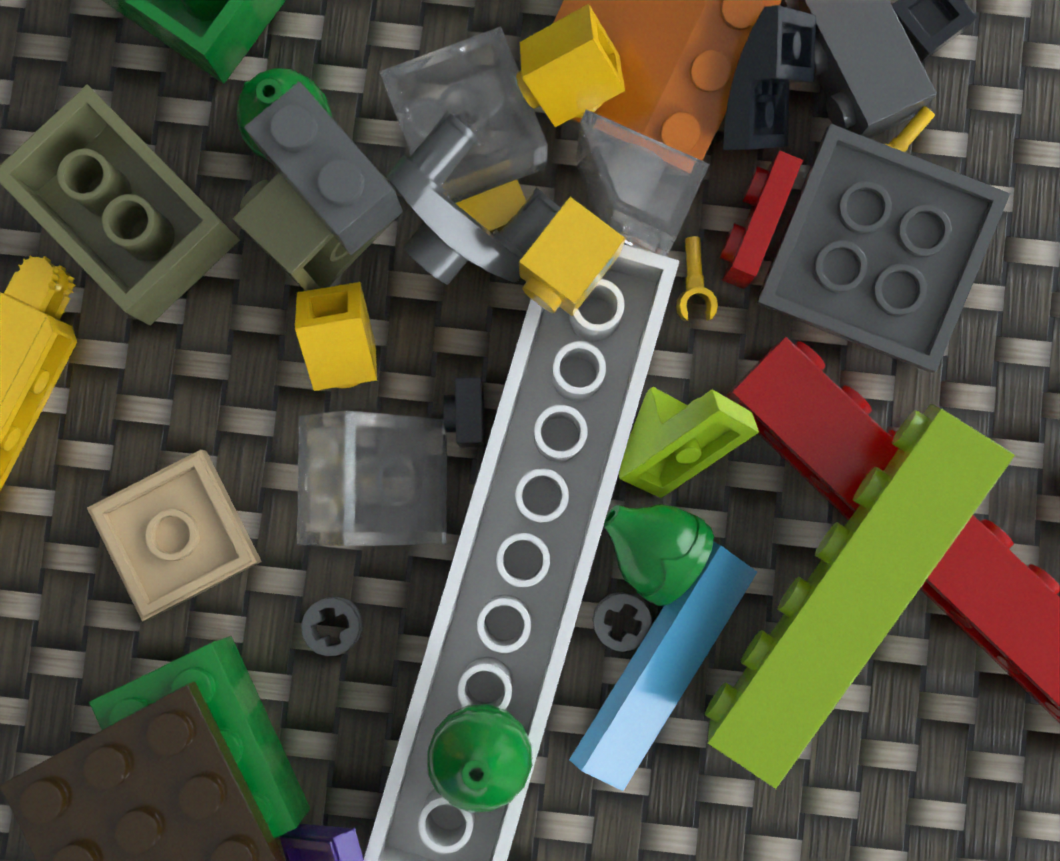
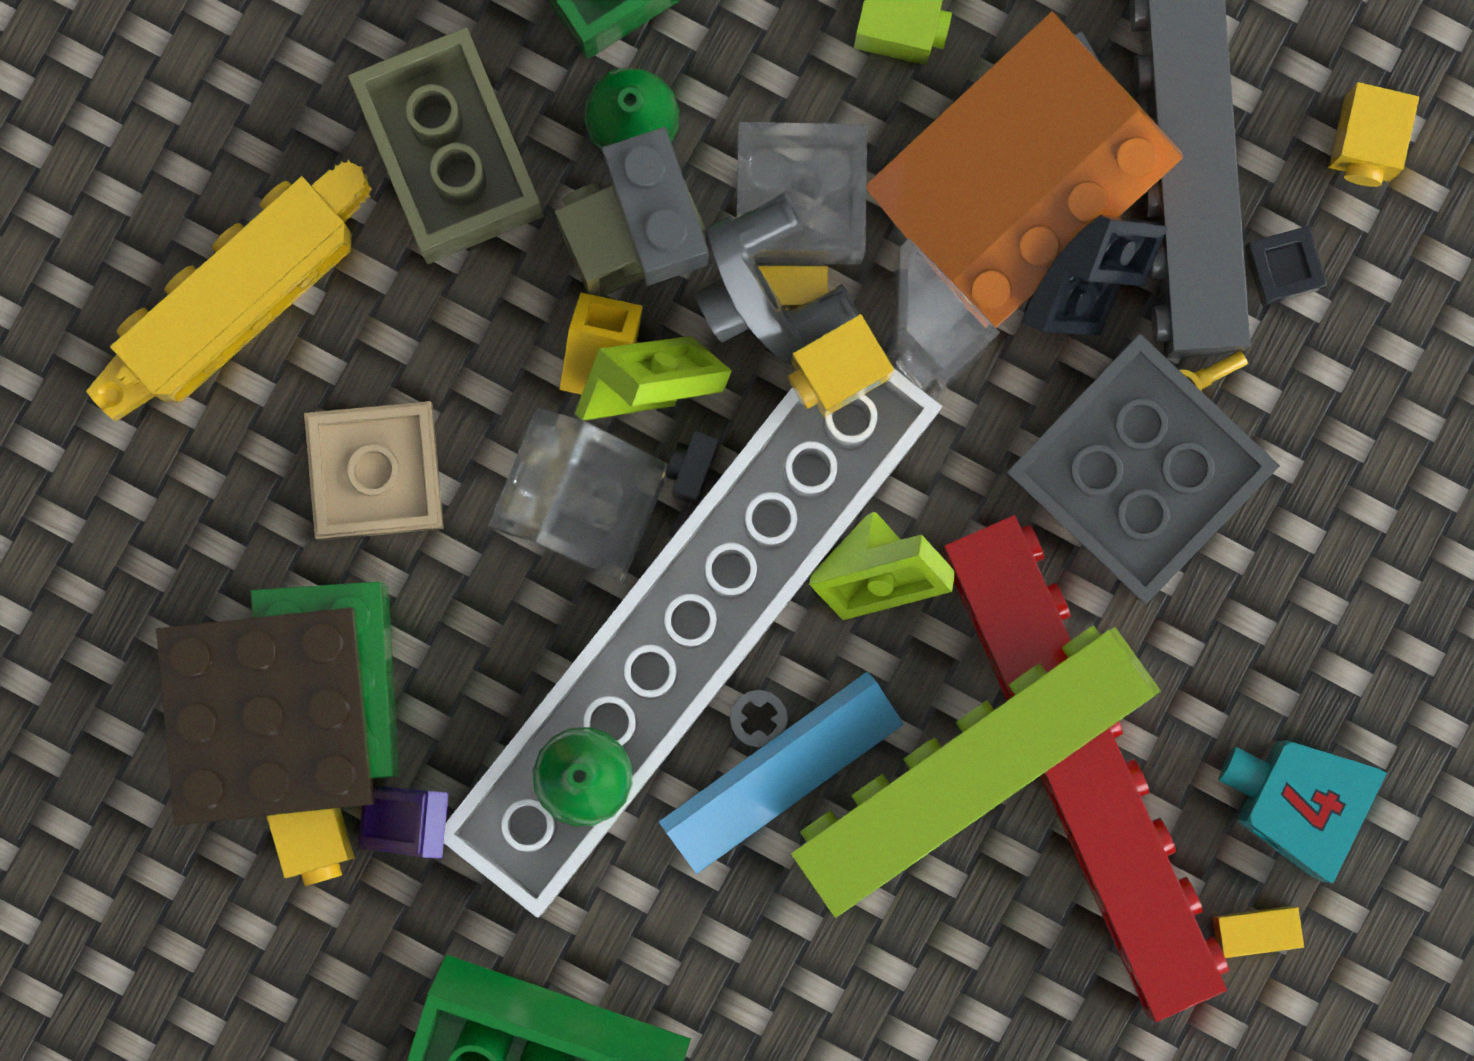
camera: 15 degrees right, 0 degrees up
dark grey bush [301,596,363,656] -> none
yellow brick [516,4,625,127] -> none
green helmet [603,504,714,606] -> none
yellow hand [676,236,718,321] -> none
red plate [719,150,803,290] -> none
none -> lime panel [575,336,732,421]

